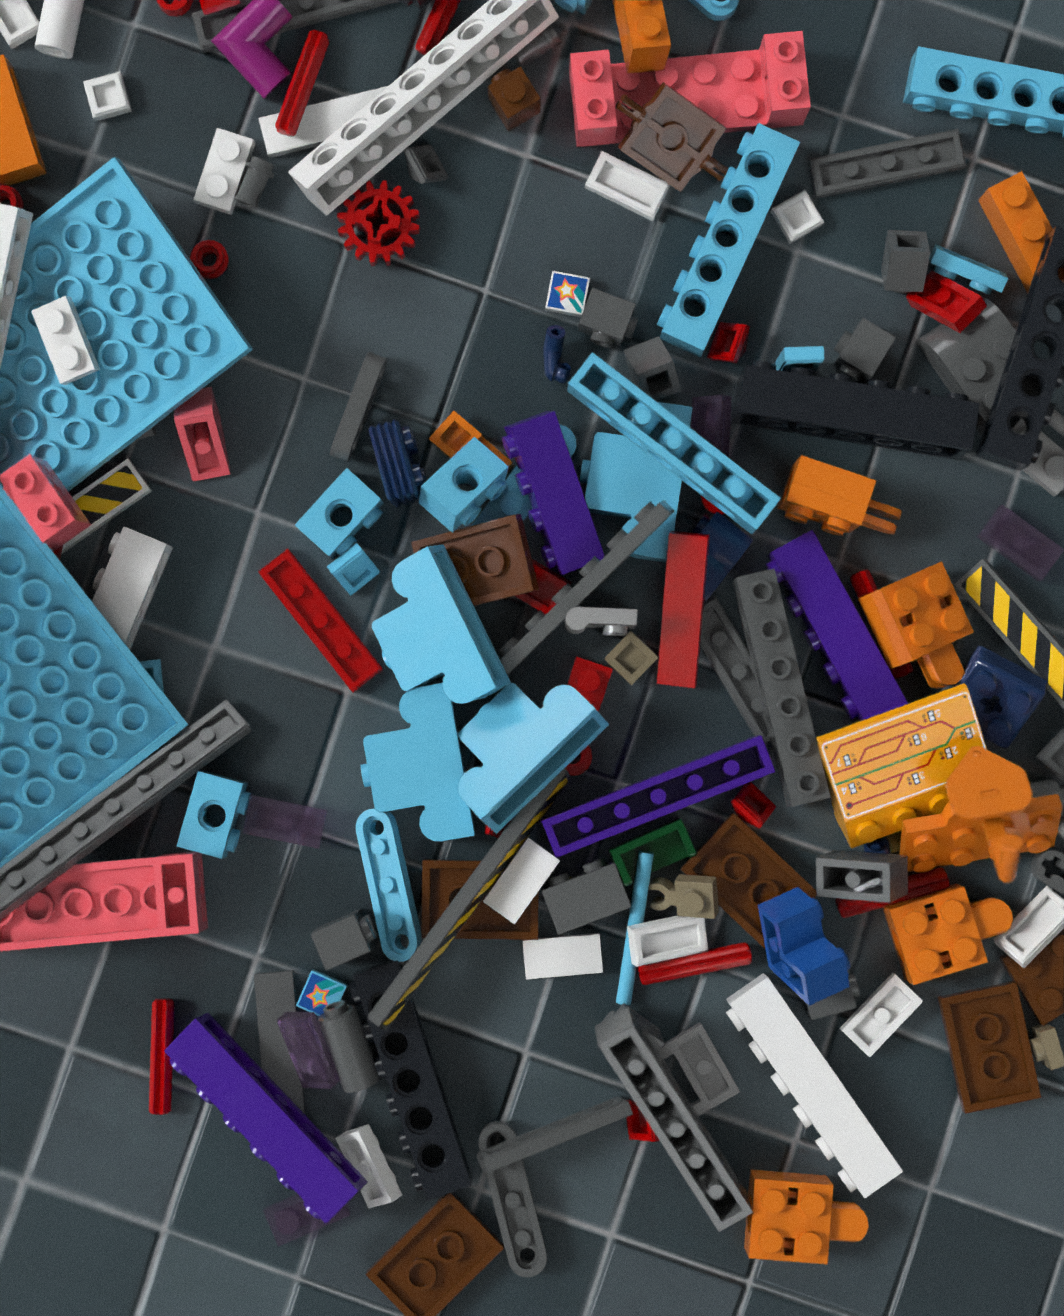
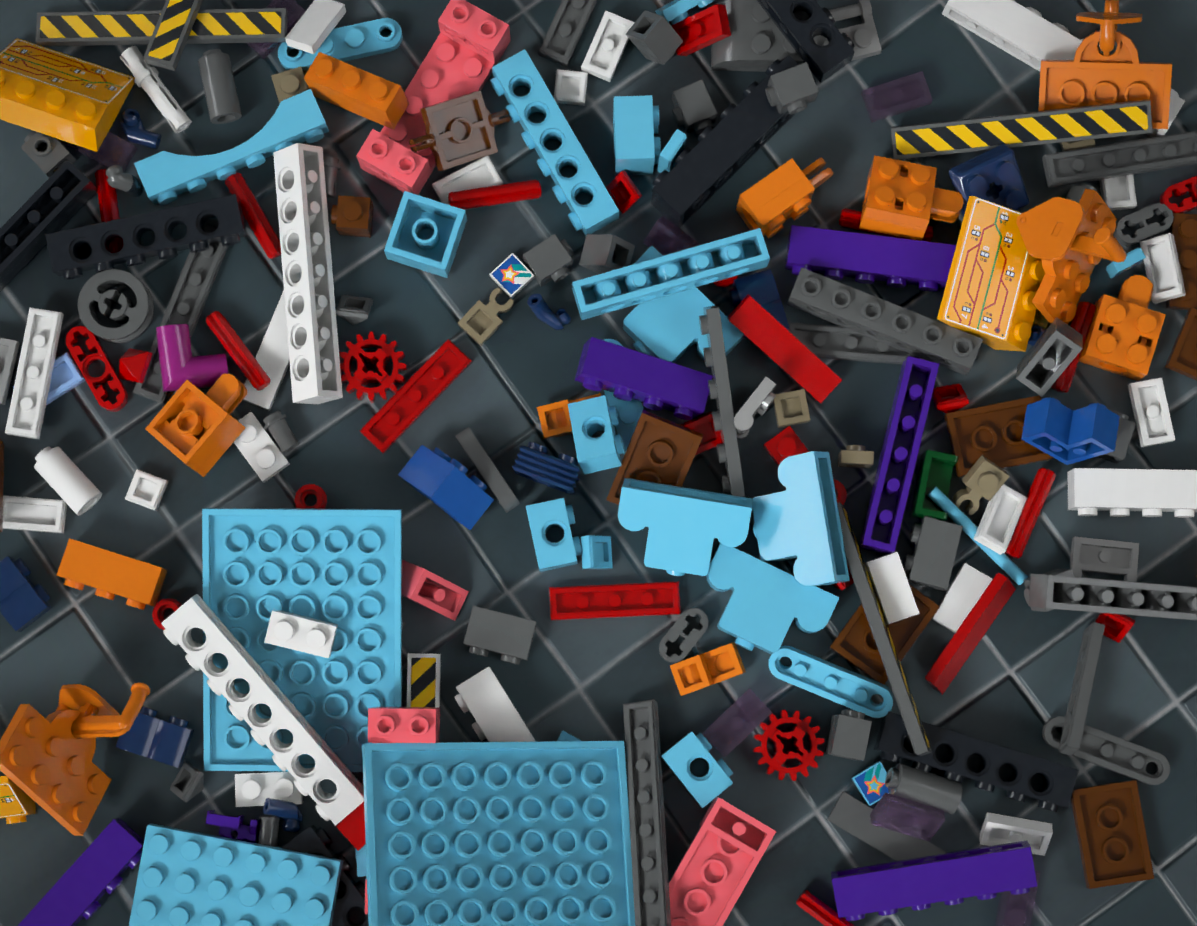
camera: 55 degrees left, 5 degrees down
none -> orange brick [145,374,247,477]
none -> red tile [360,339,472,454]
none -> medium azure brick [384,191,467,278]
none -> blue brick [398,445,494,530]
none -> red axle [448,179,542,210]
none -> dark tan plate [458,287,514,346]
none -> dark grey brick [463,606,537,665]
none -> white plate [581,11,635,82]
none -> medium azure brick [613,95,661,176]
none -> dark grey beam [659,608,709,663]
none -> orange slope [670,642,746,696]
none -> red gear [753,710,825,781]
none -> dark grey brick [765,62,819,114]
none -> dark tan plate [838,445,874,468]
none -> red tile [925,573,1016,695]
none -> medium azure tile [1106,248,1146,279]

